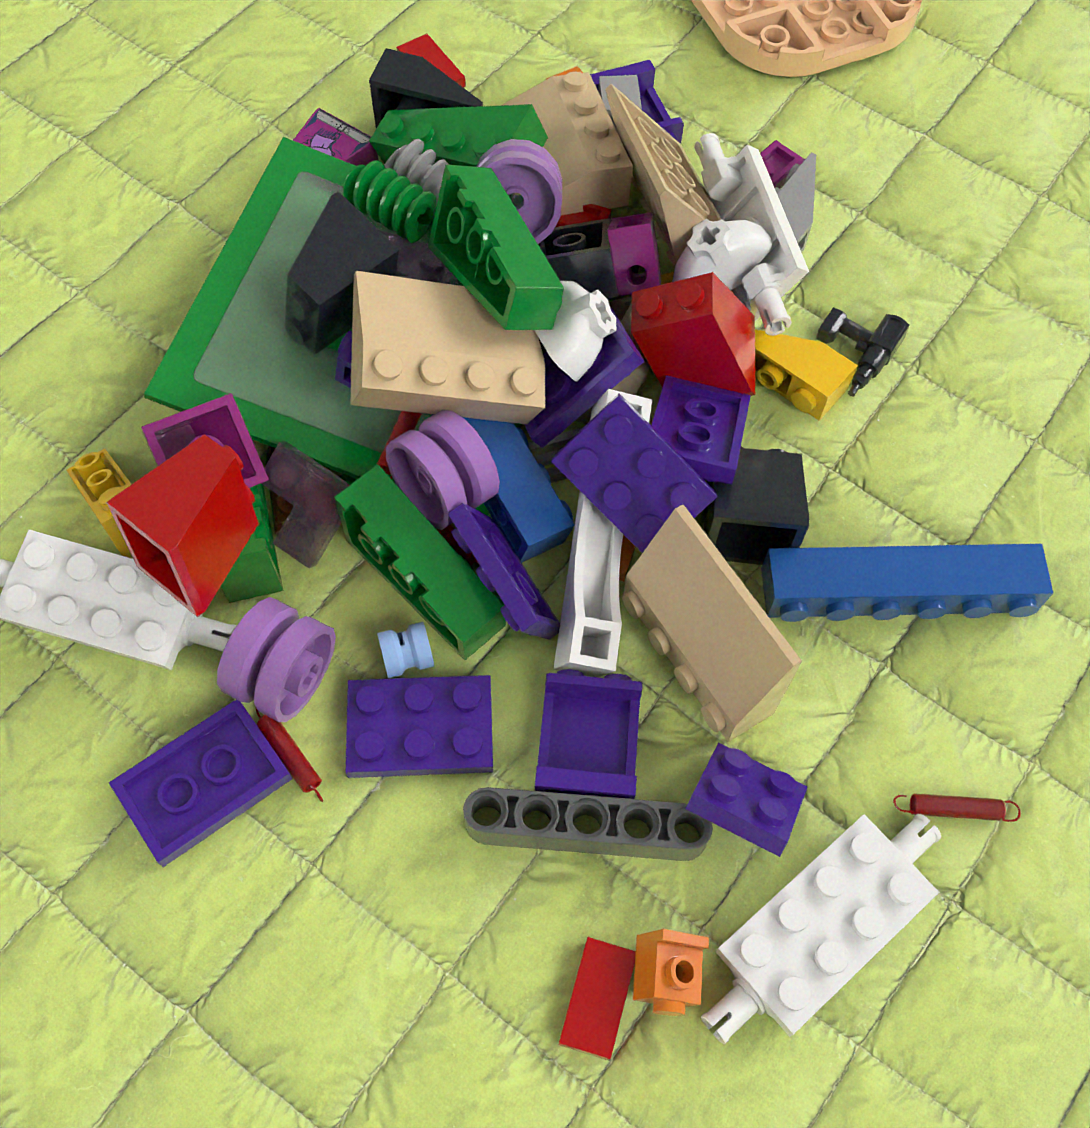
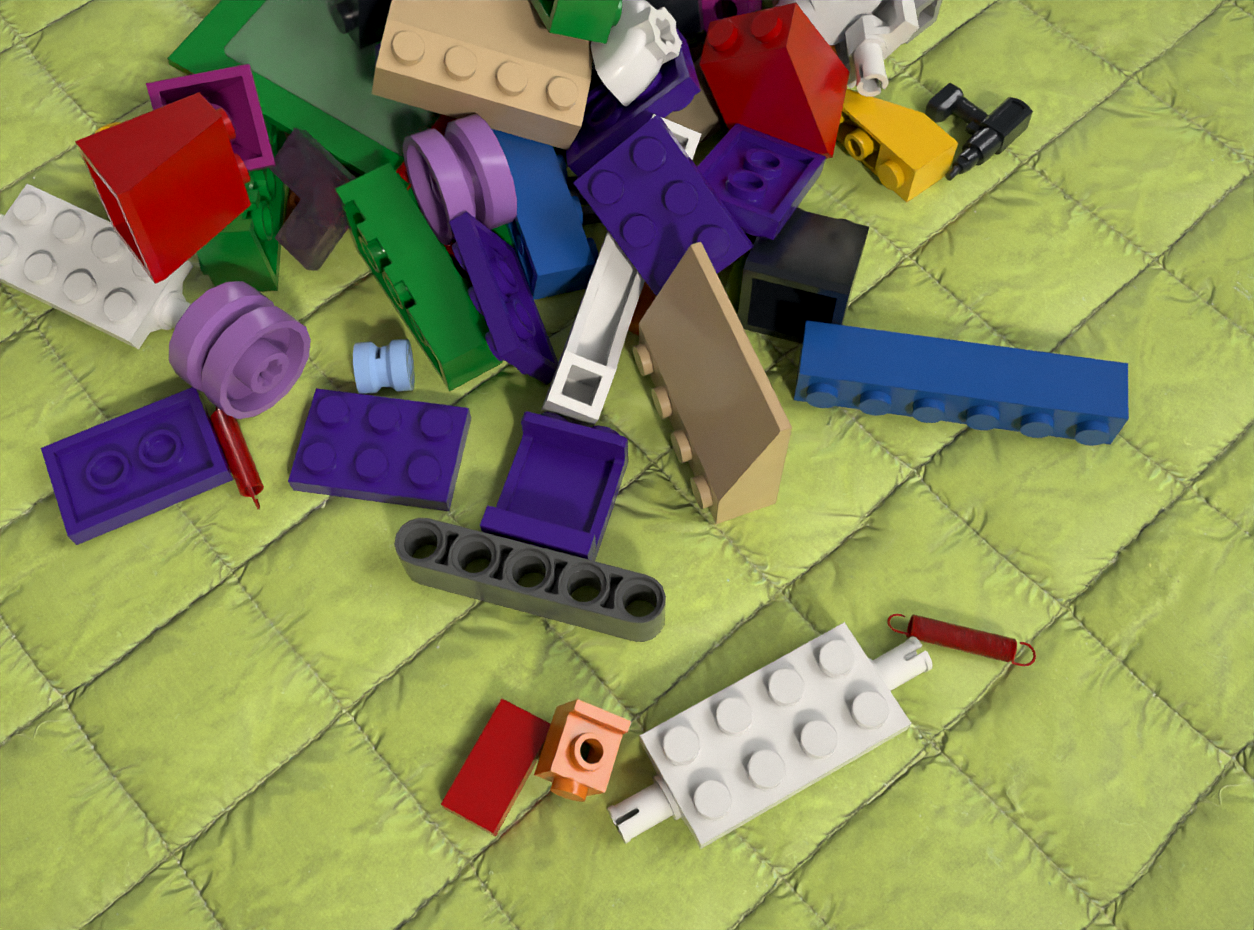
camera: 15 degrees right, 0 degrees up
dark purple plate [686,742,807,857] -> none

